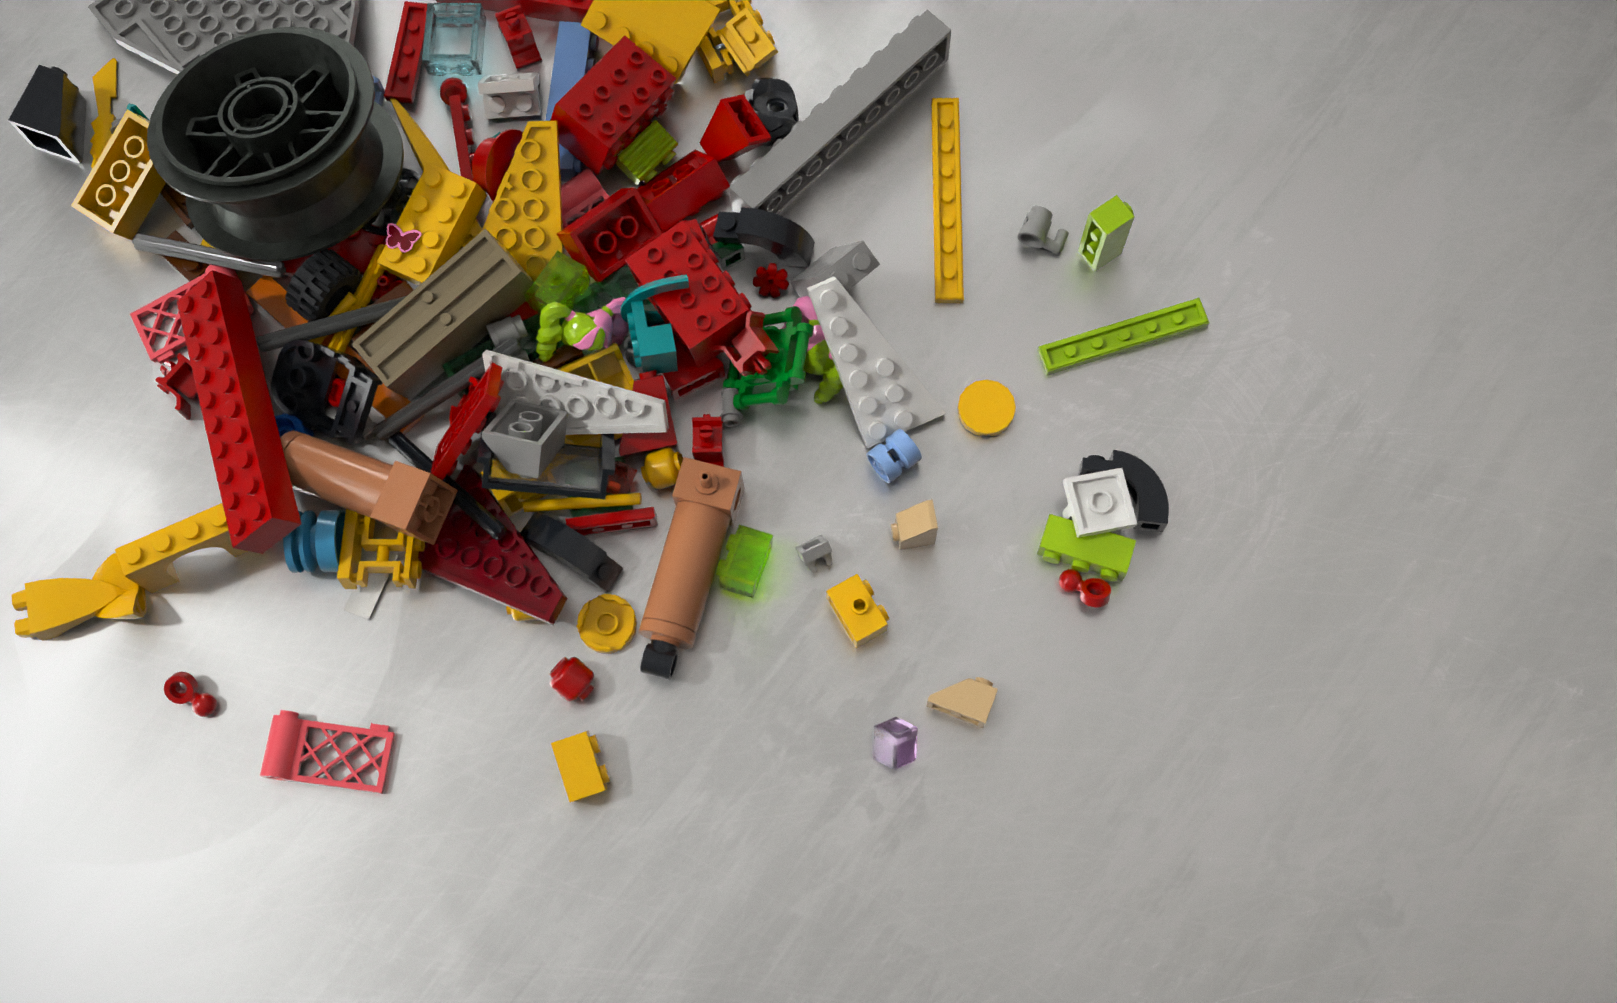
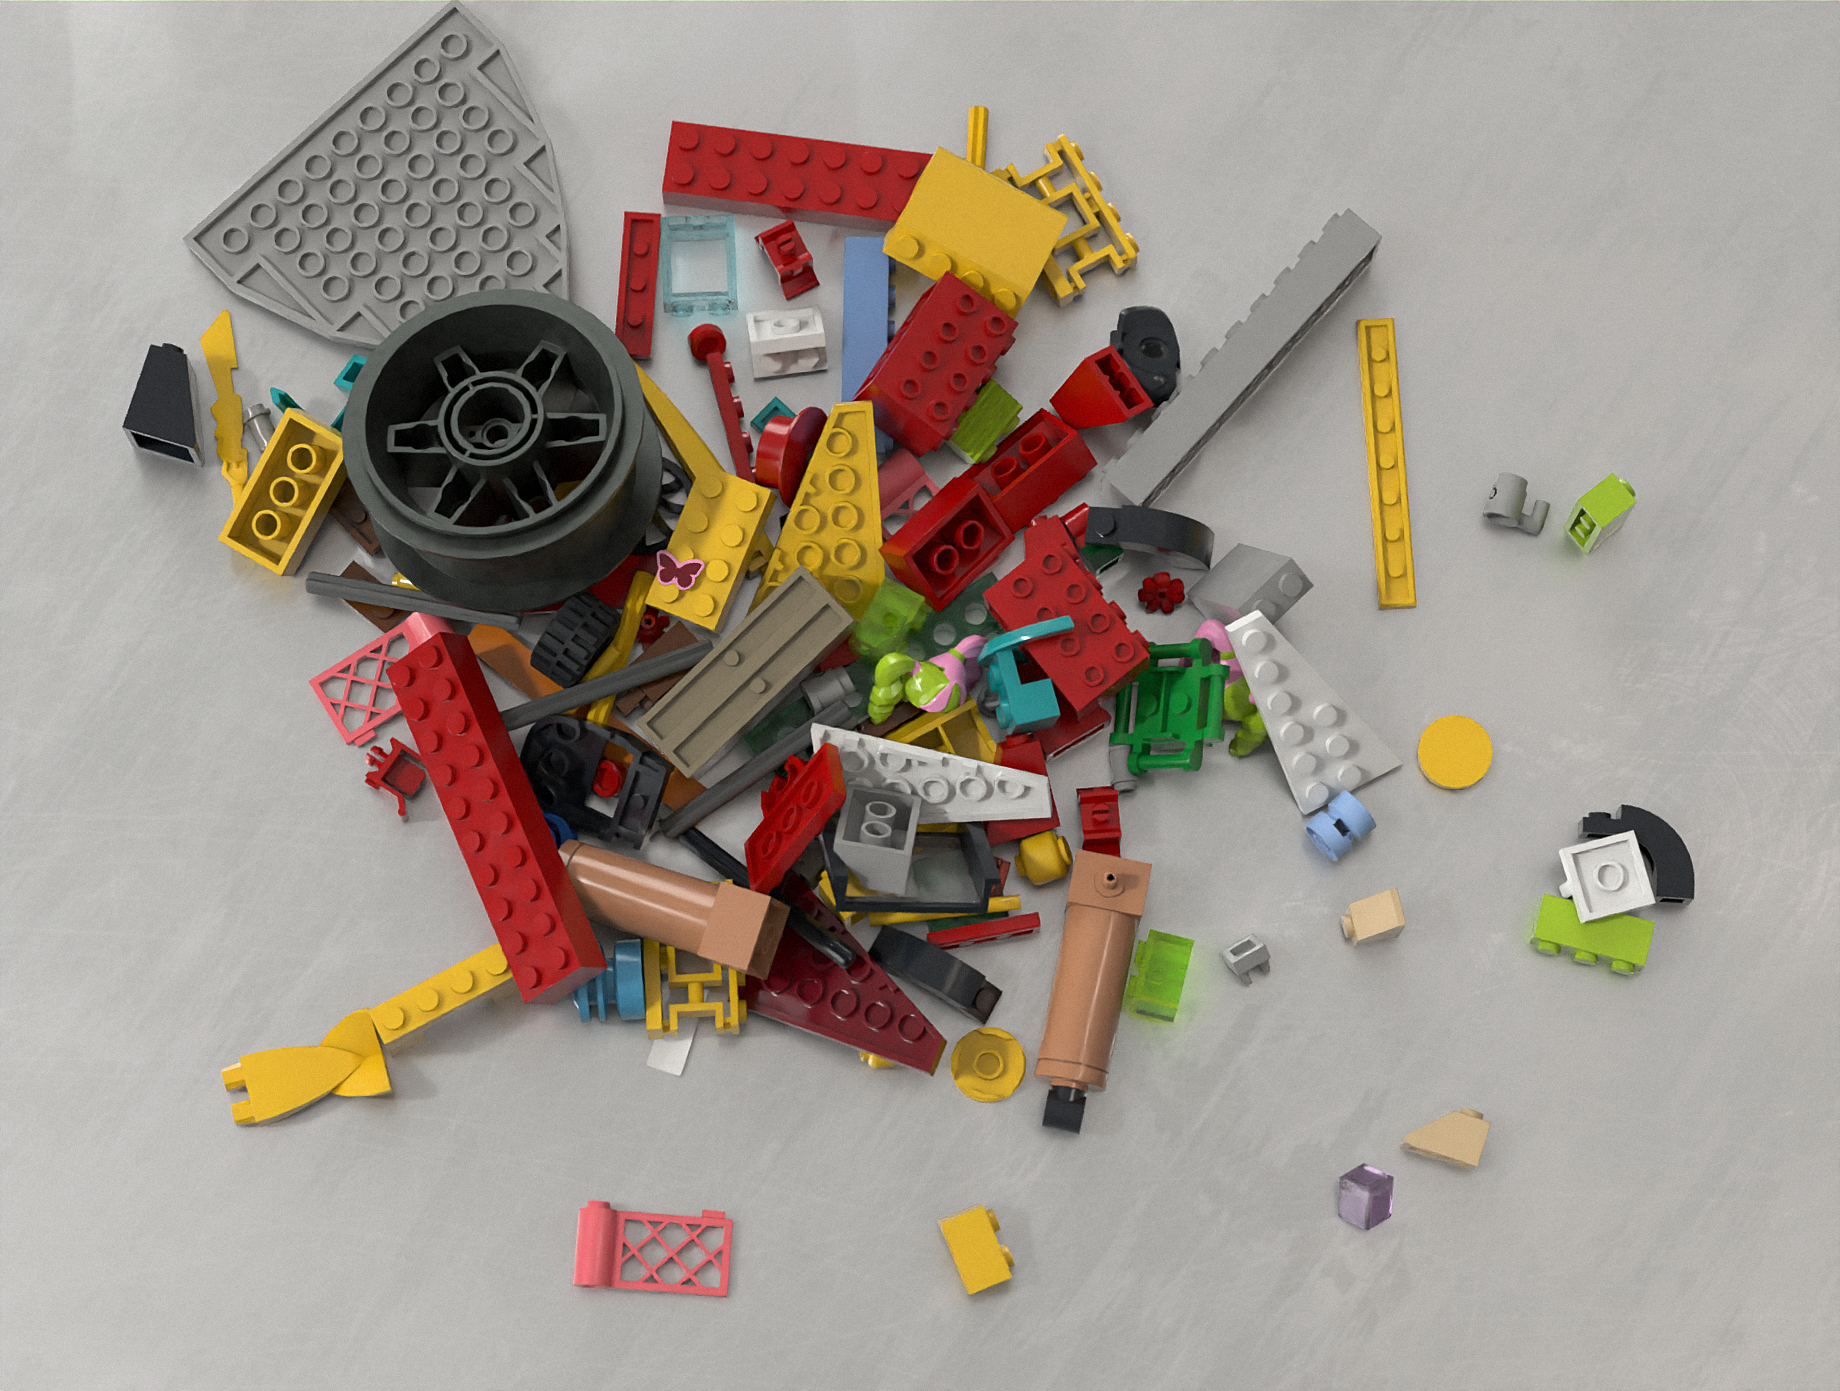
camera: 10 degrees left, 5 degrees up
red plate [164,672,217,717] -> none
red head [549,657,594,702] -> none
red piece [710,311,779,376] -> none
yellow plate [716,7,778,77] -> none
yellow brick [826,574,890,648] -> none
lime tile [1037,298,1210,375] -> none
red plate [1059,569,1111,608] -> none

